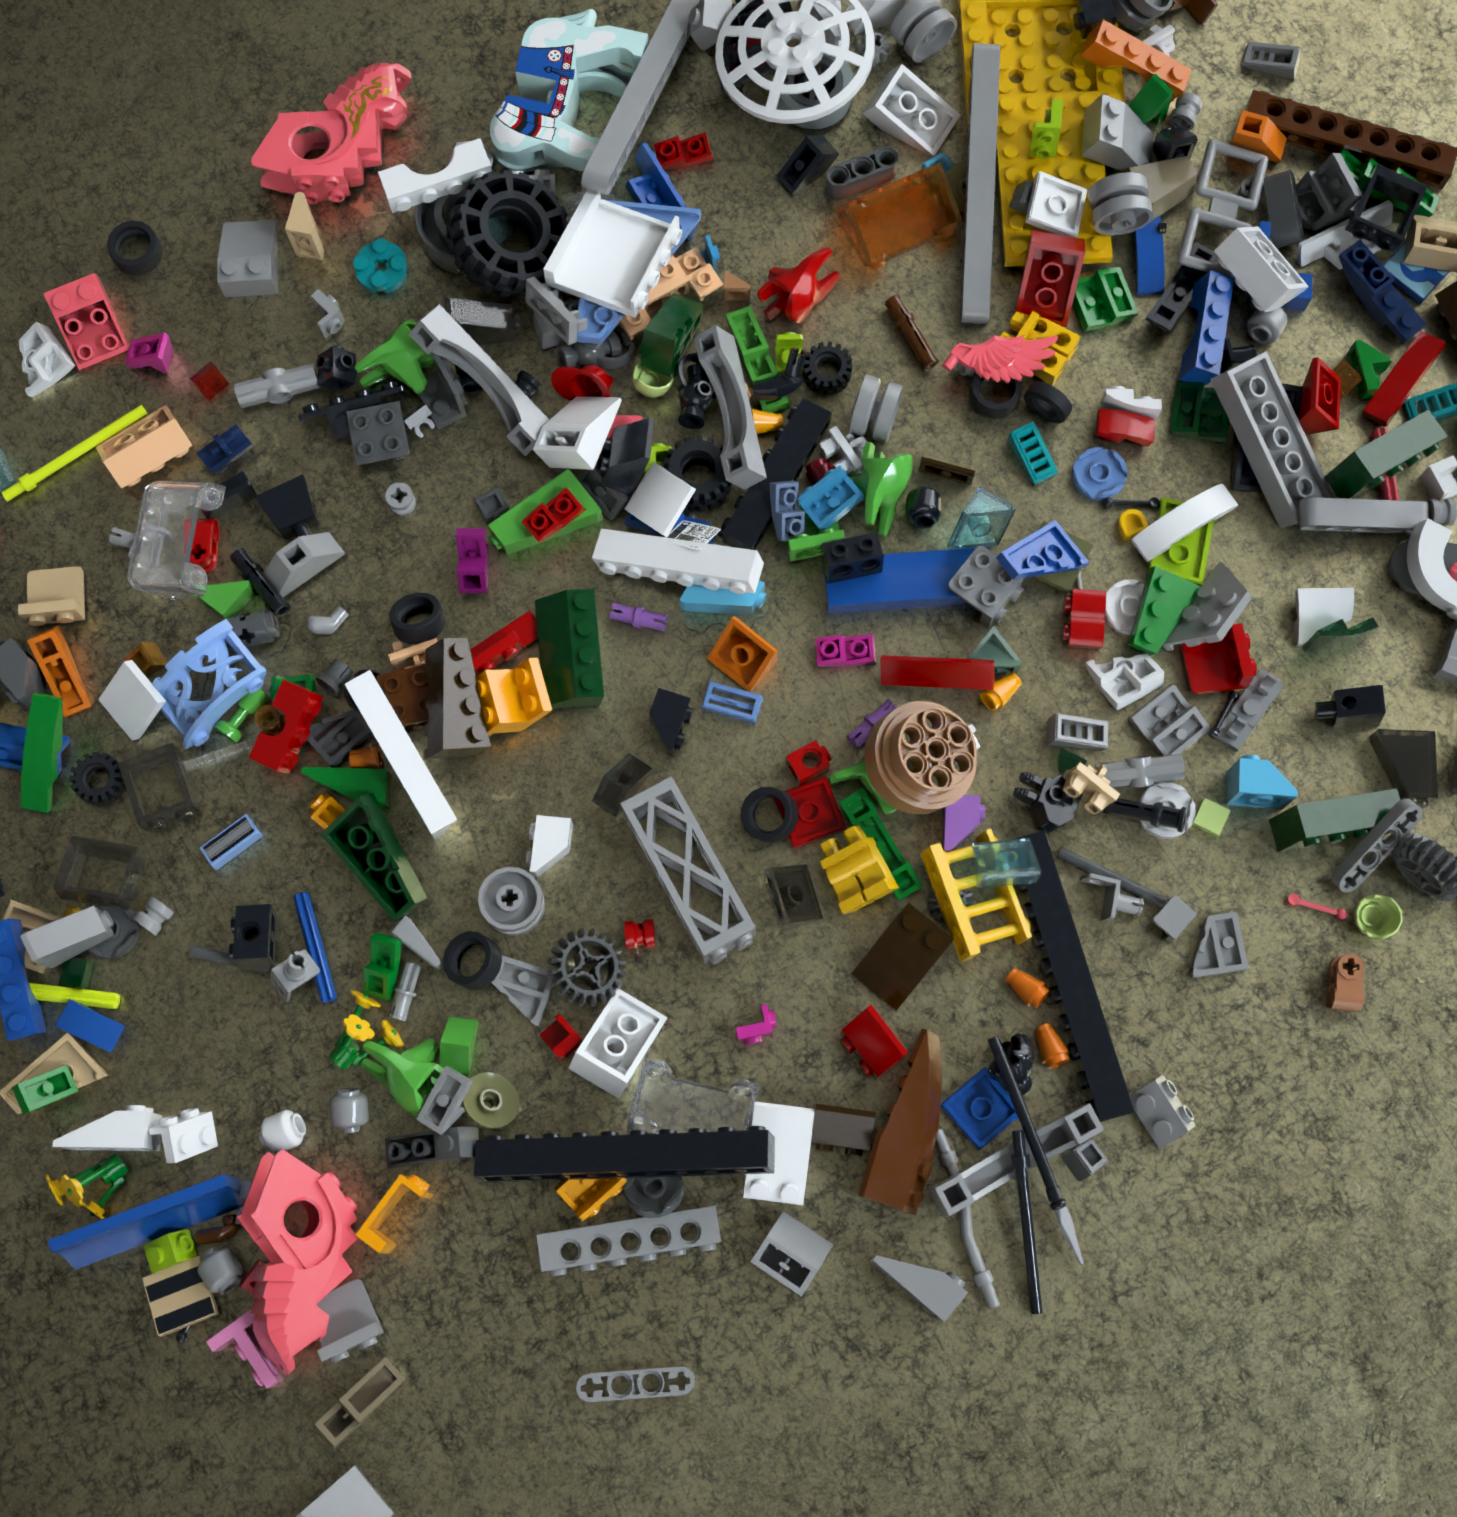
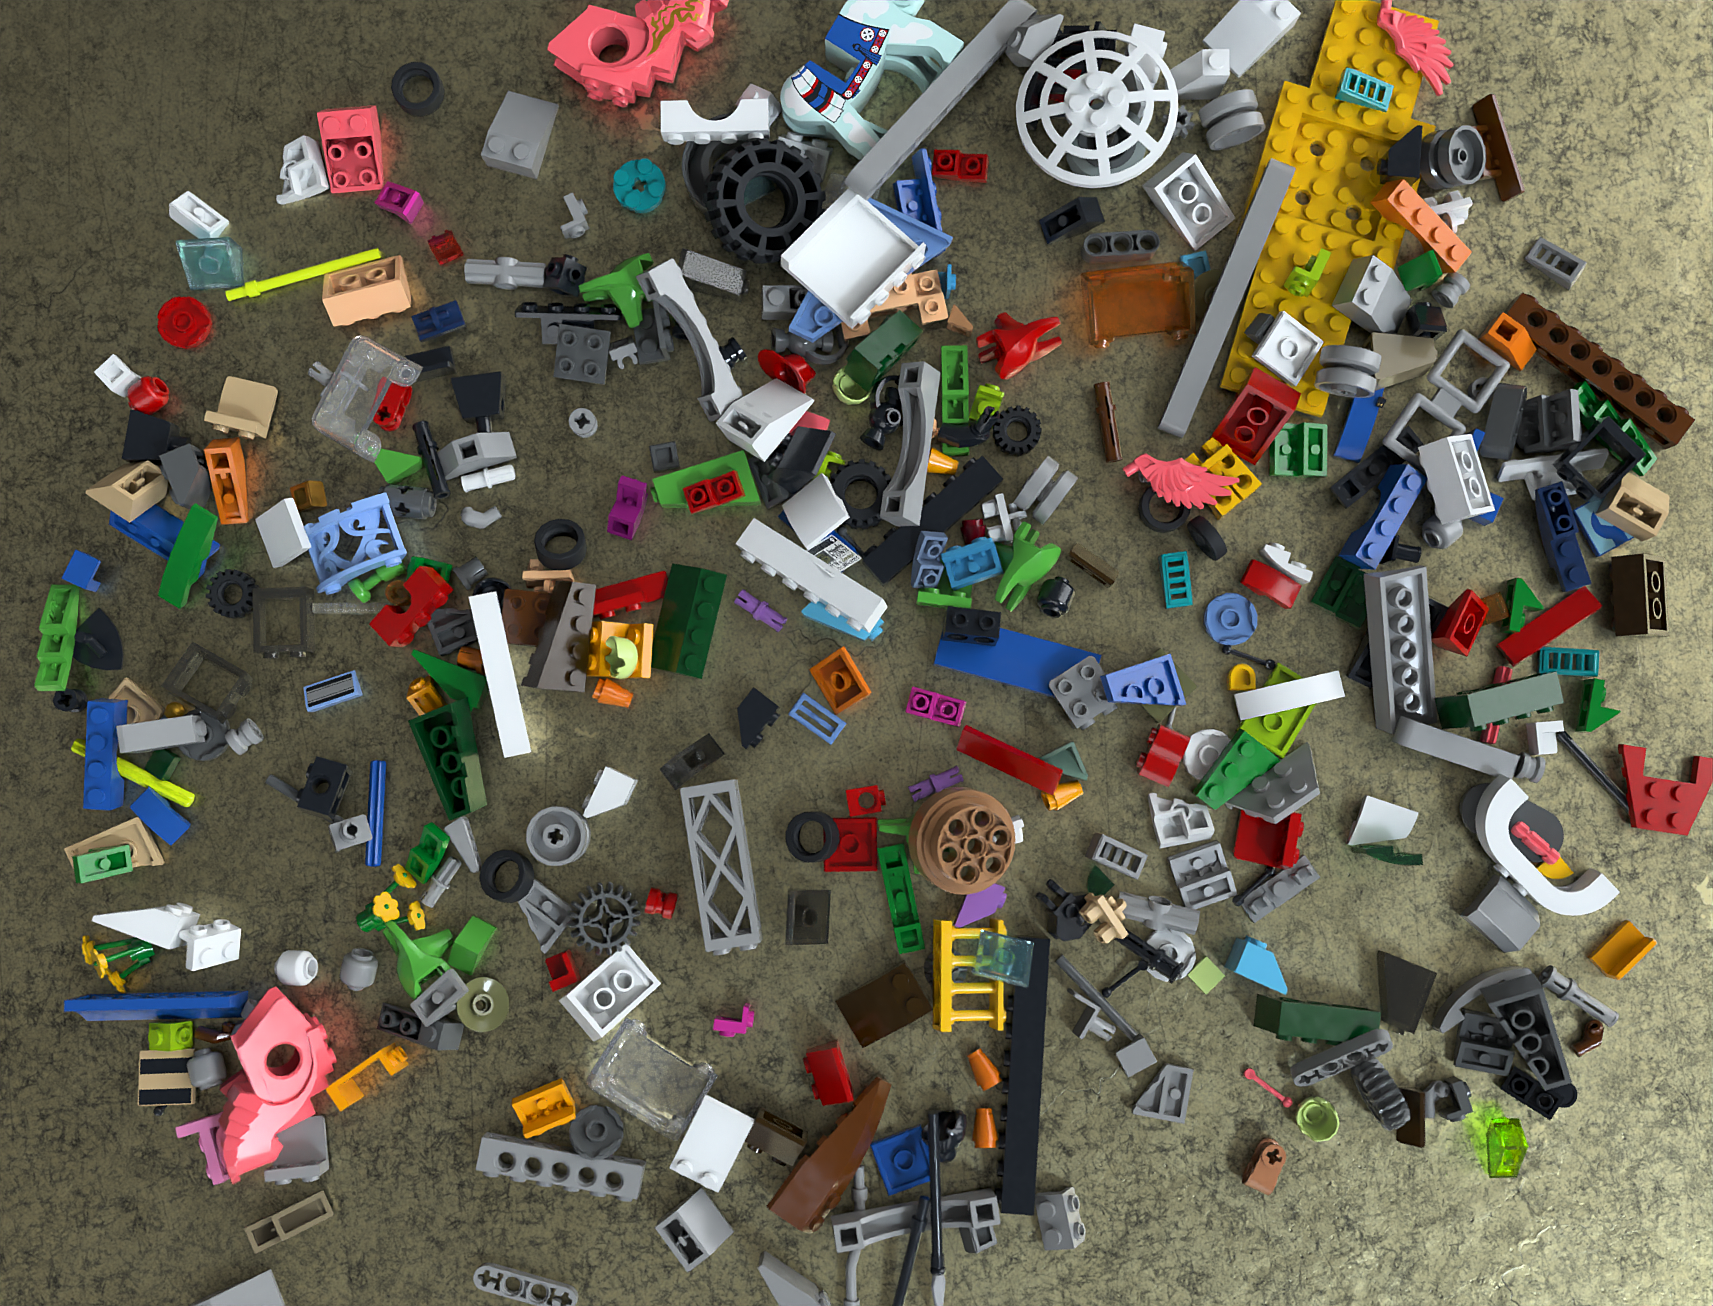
camera: 20 degrees right, 10 degrees up
tan tile [285,192,324,260] -> none
black brick [474,1126,775,1183] -> none
light grey plate [526,277,588,345] -> none
yellow hips [820,826,899,914] -> none
clear light blue slope [947,486,1016,550] -> none
black torso [1315,685,1386,728] -> none
none -> white axle [461,465,515,492]
none -> orange cone [592,678,634,708]
none -> yellowish green hair [605,636,638,679]
none -> black hinge [1102,959,1148,998]

